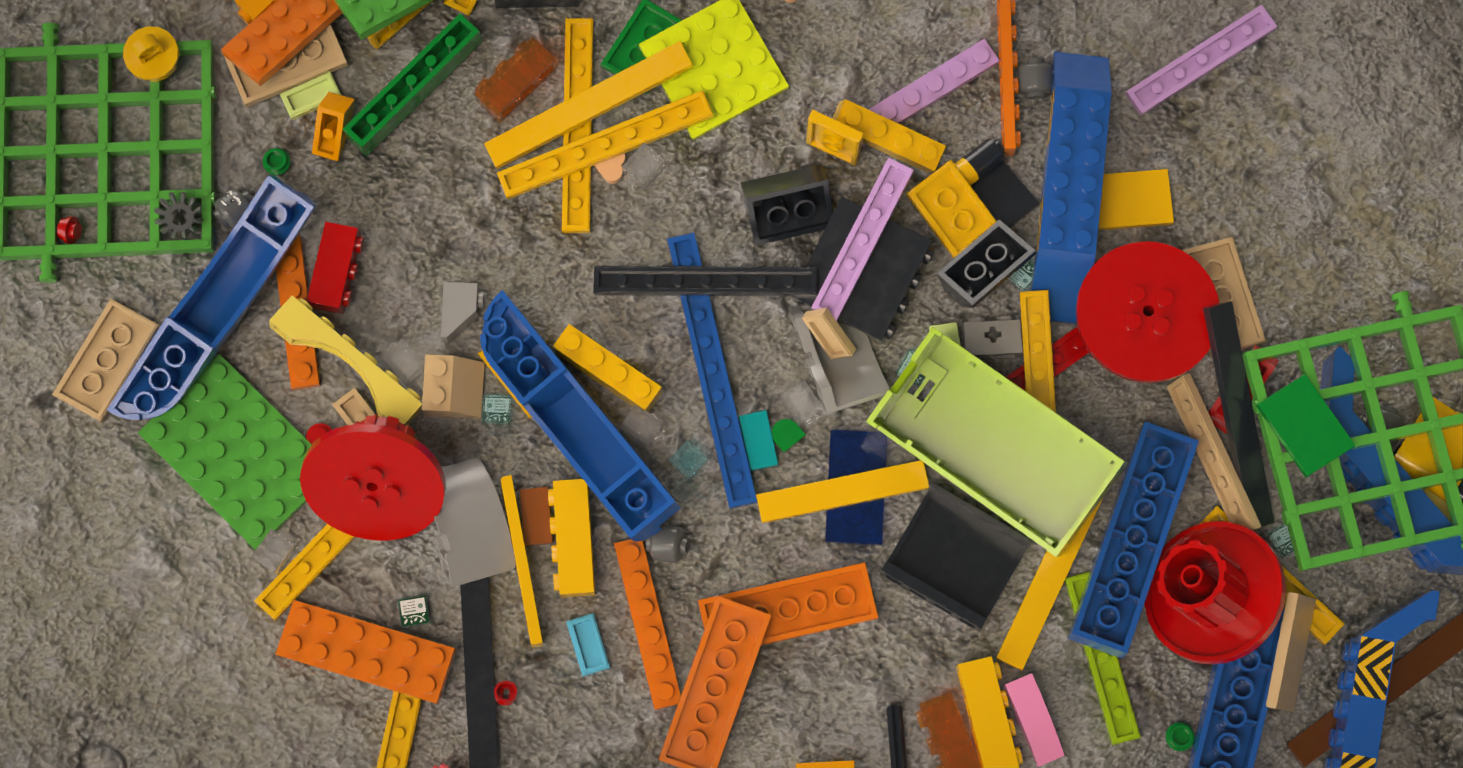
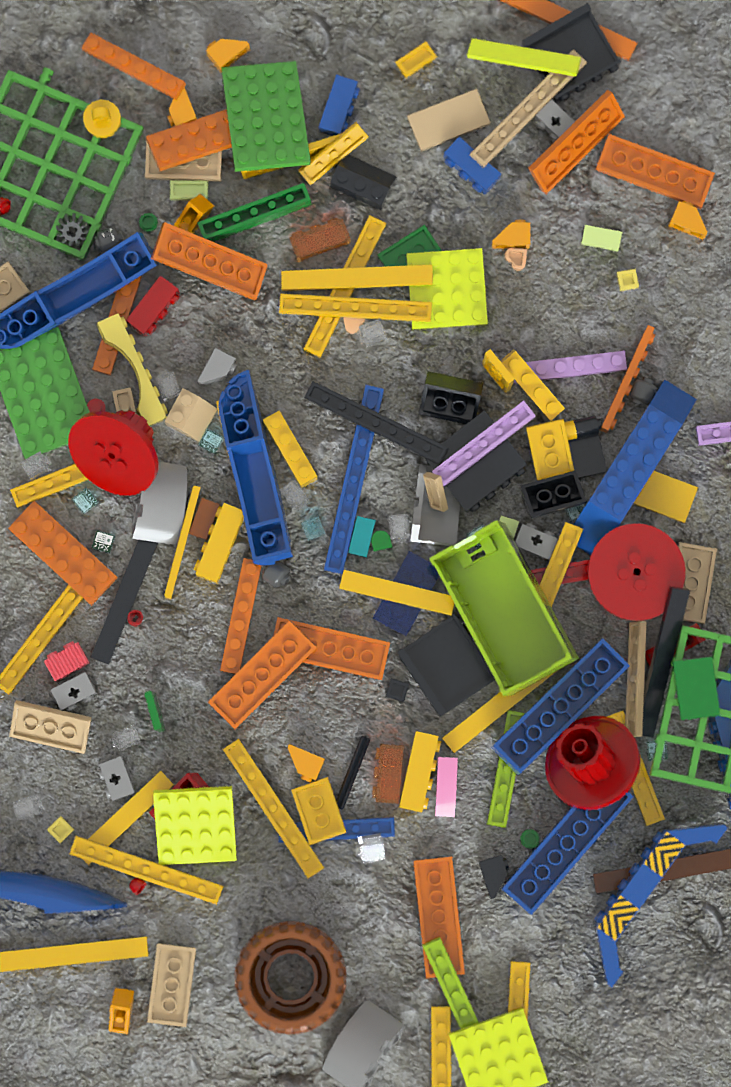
camera: 20 degrees right, 5 degrees up
medium azure tile [566,613,610,677] -> none
tan tile [1266,592,1316,712] -> none
none -> clear light blue tile [72,487,99,514]
none -> orange plate [151,222,268,300]
none -> black tile [385,678,409,702]

